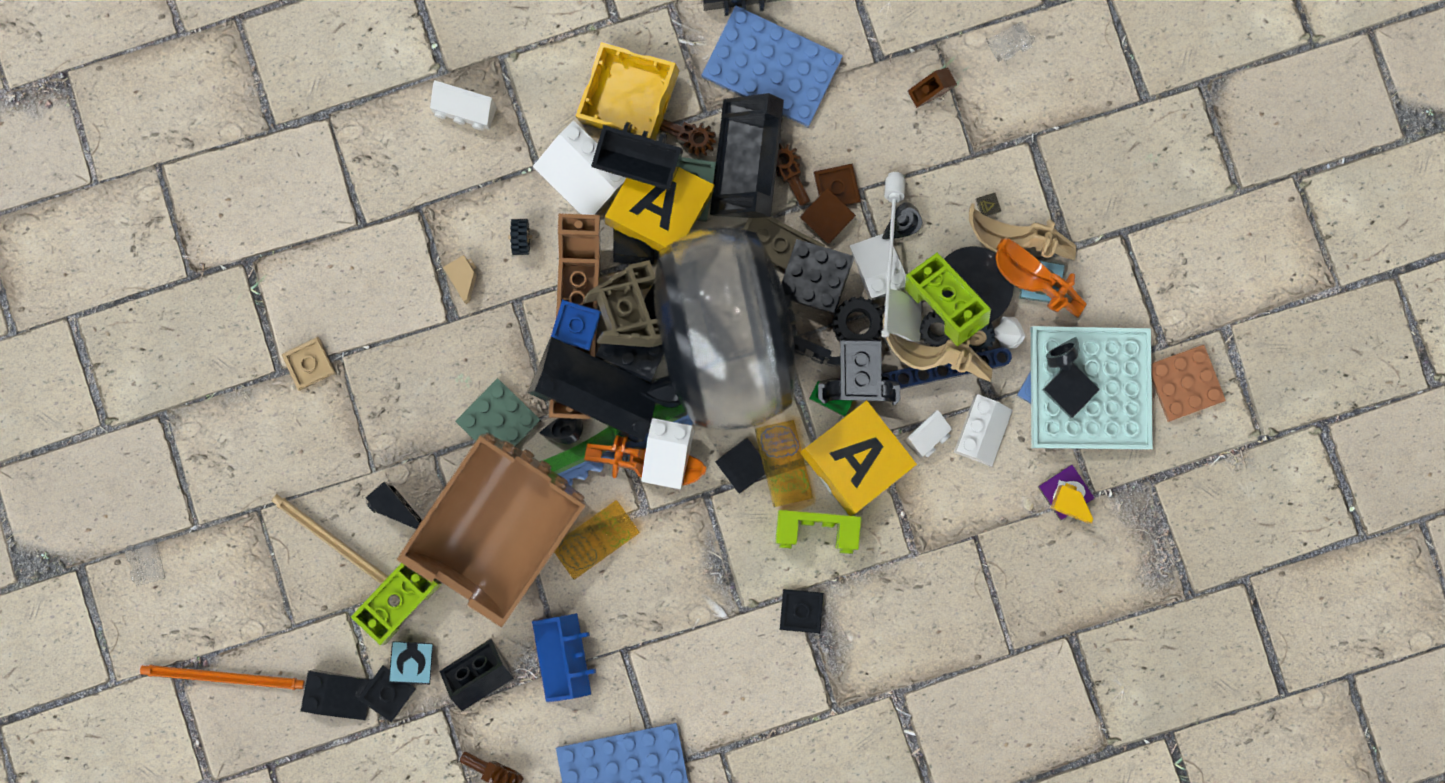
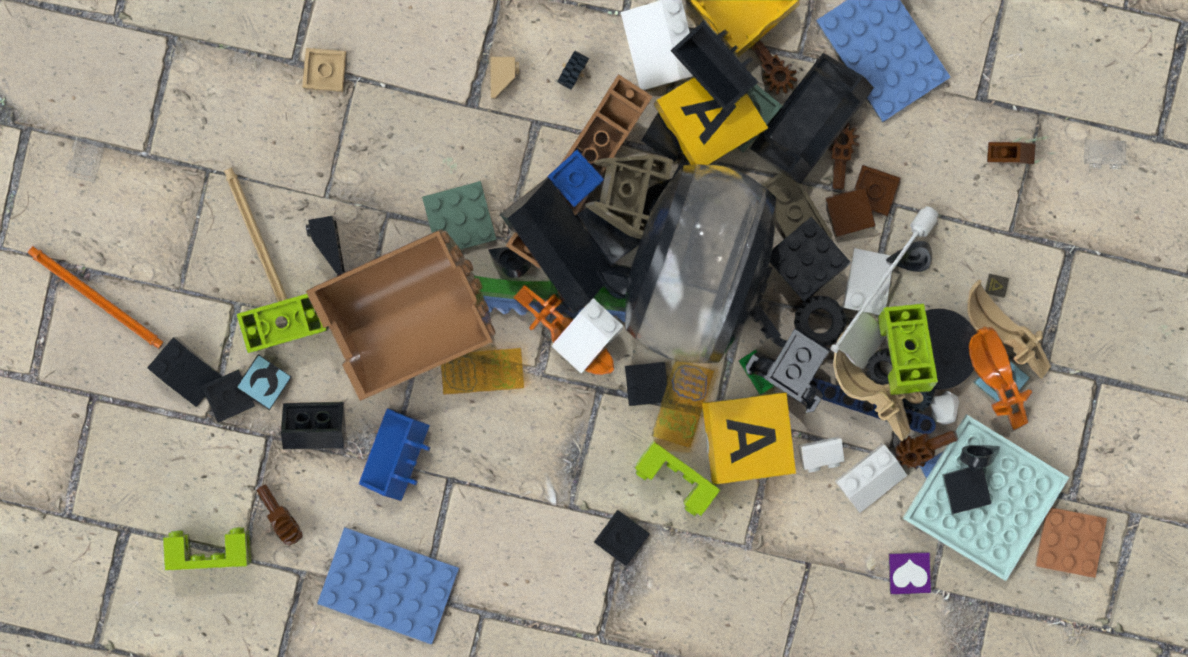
camera: 30 degrees right, 5 degrees up
yellow slope [1050,483,1093,523] -> none
none -> reddish brown gear [895,430,958,470]

